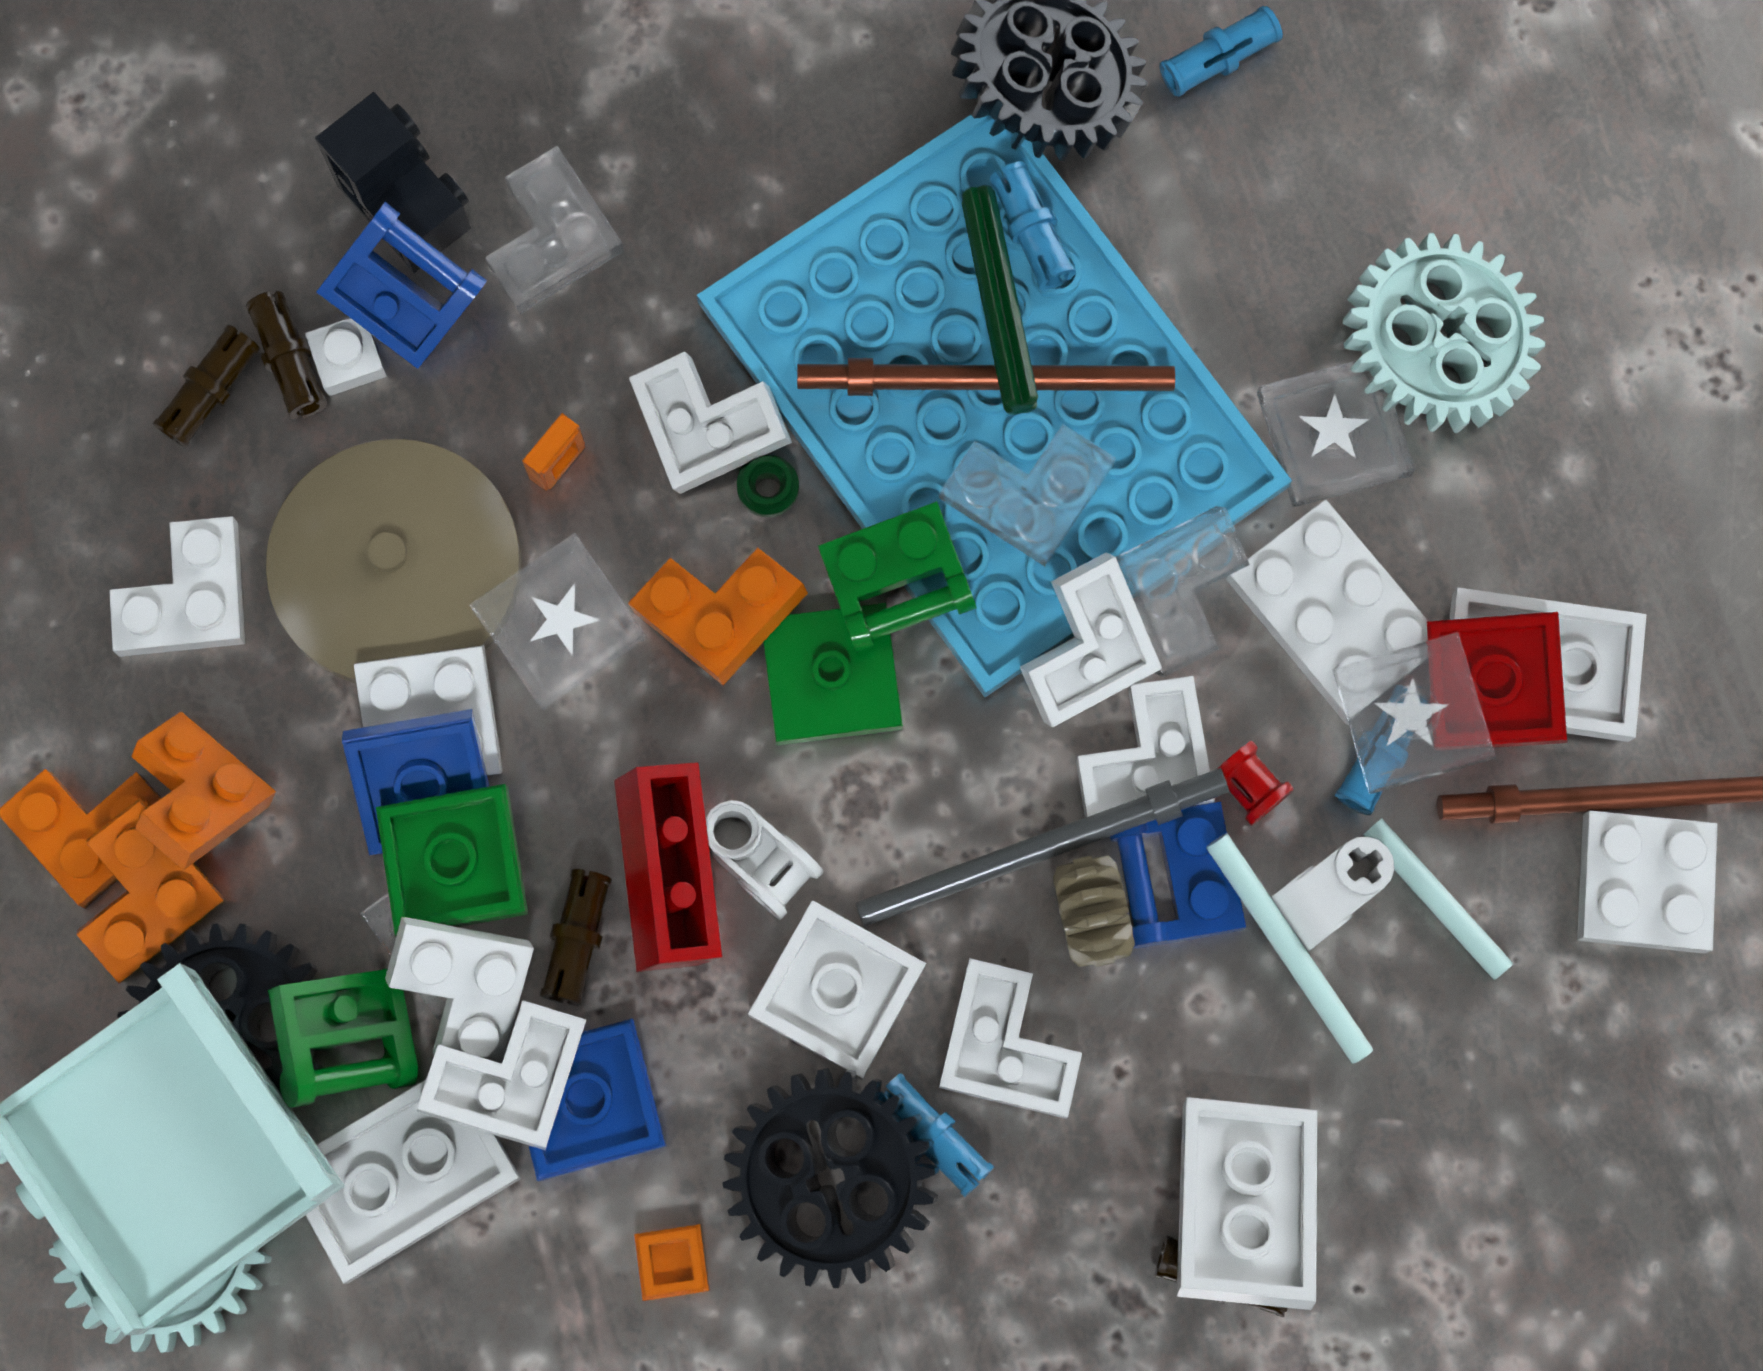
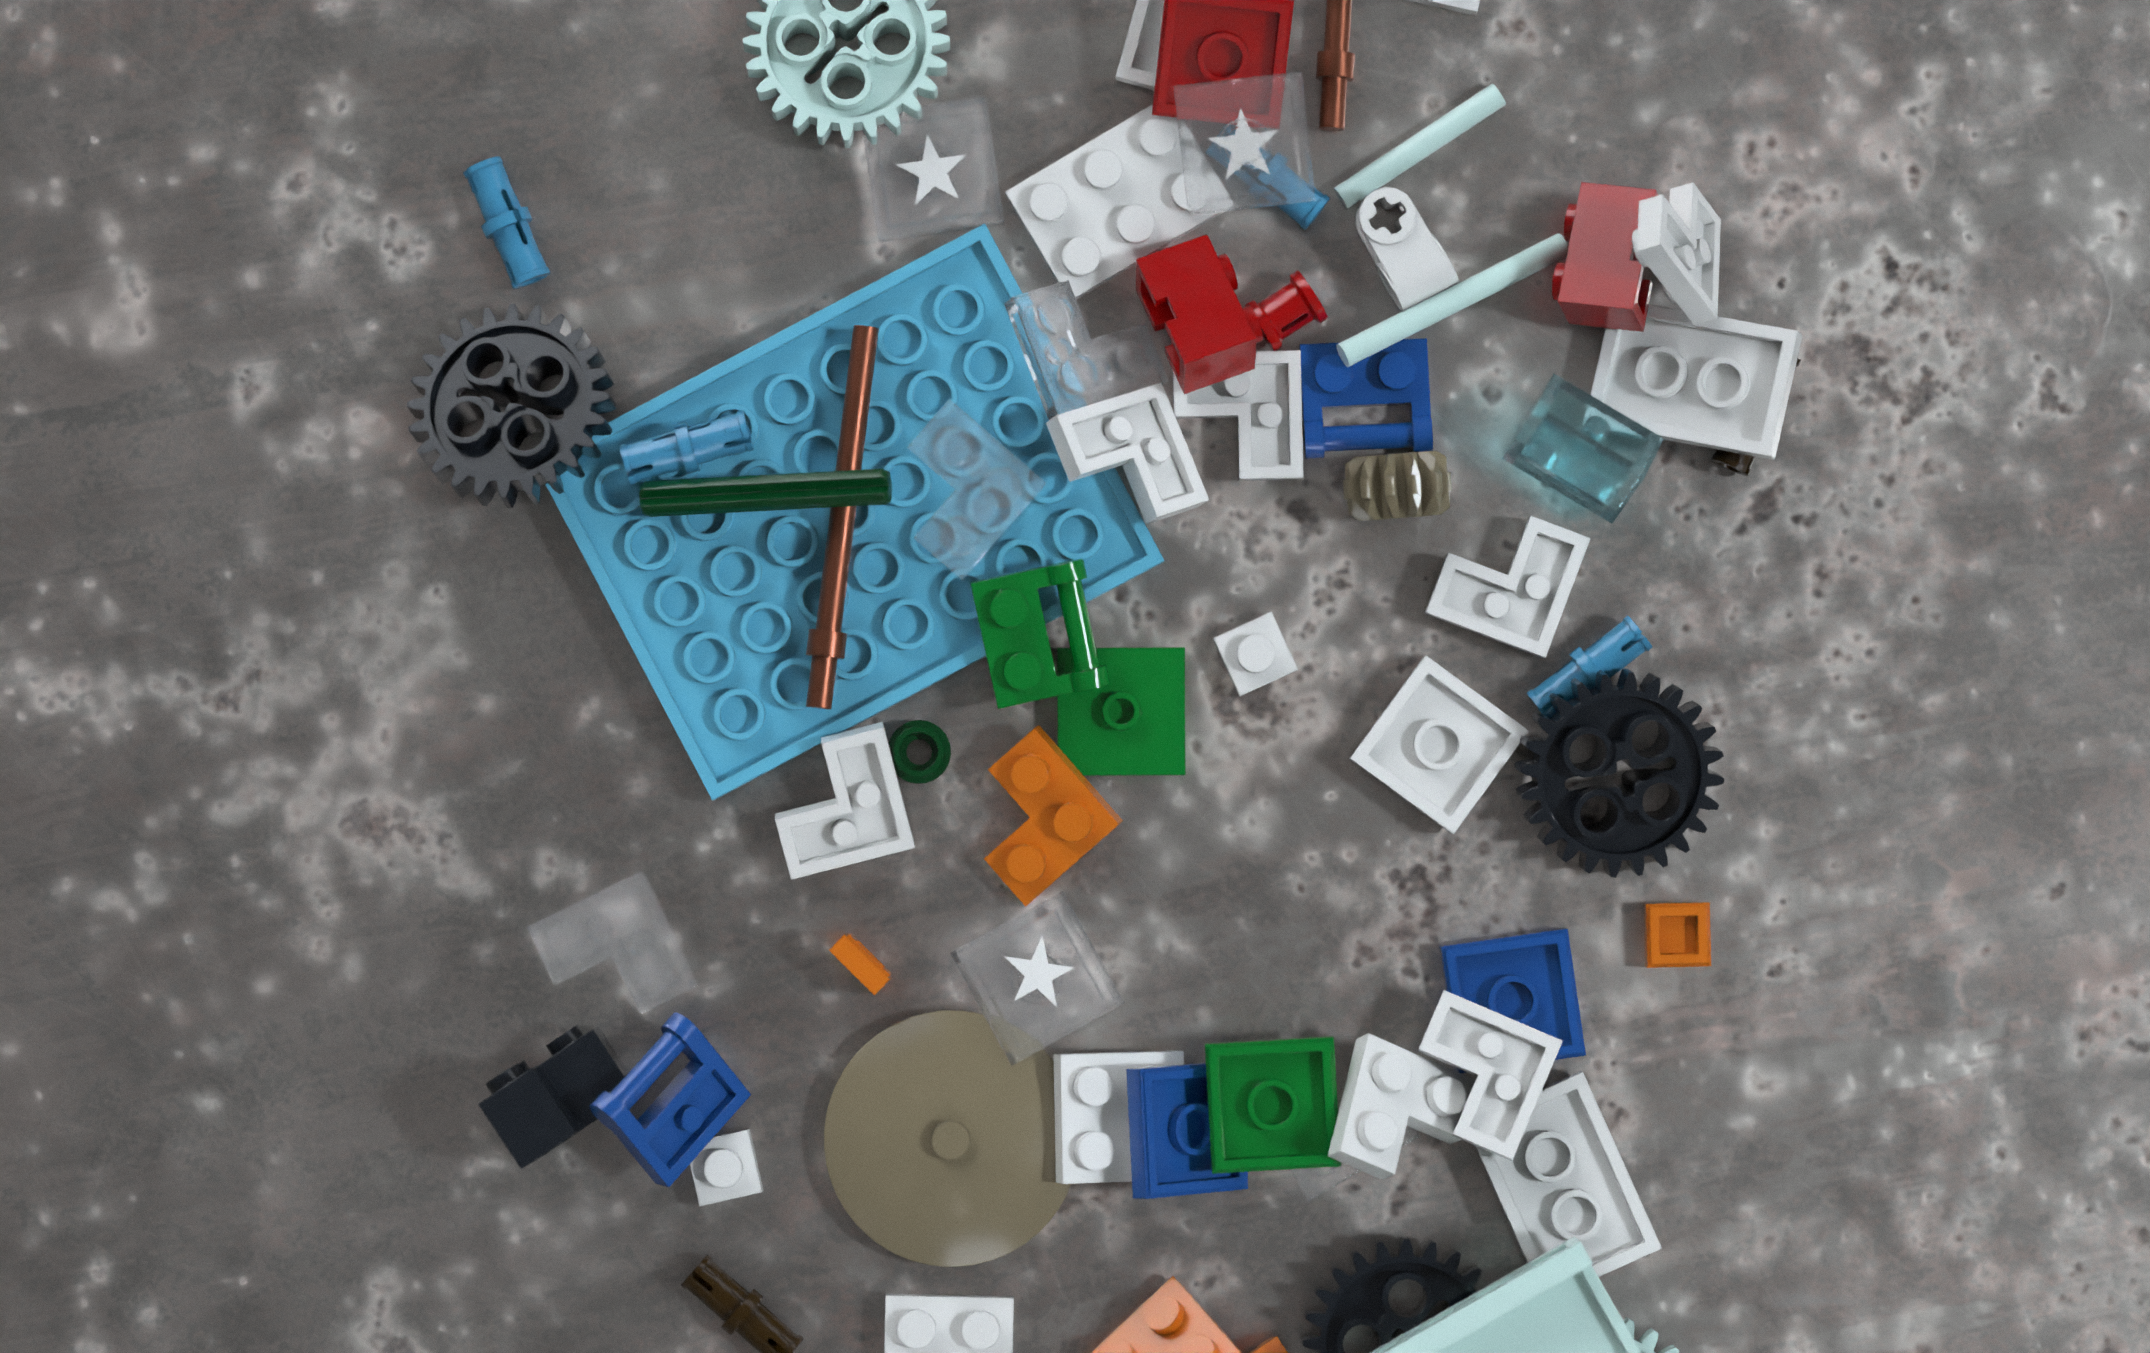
camera: 80 degrees left, 10 degrees up
dark brown pin [246,291,327,419] -> none
green plate [268,969,418,1108] -> none
dark brown pin [540,869,612,1006] -> none
red brick [614,762,722,972] -> none
white piece [706,800,824,920] -> none
dark grey bar [856,768,1229,926] -> none
none -> red brick [1136,234,1263,394]
none -> white plate [1213,612,1298,697]
none -> clear light blue brick [1502,373,1664,524]
none -> brick [1552,182,1658,332]
none -> white plate [1632,182,1721,325]

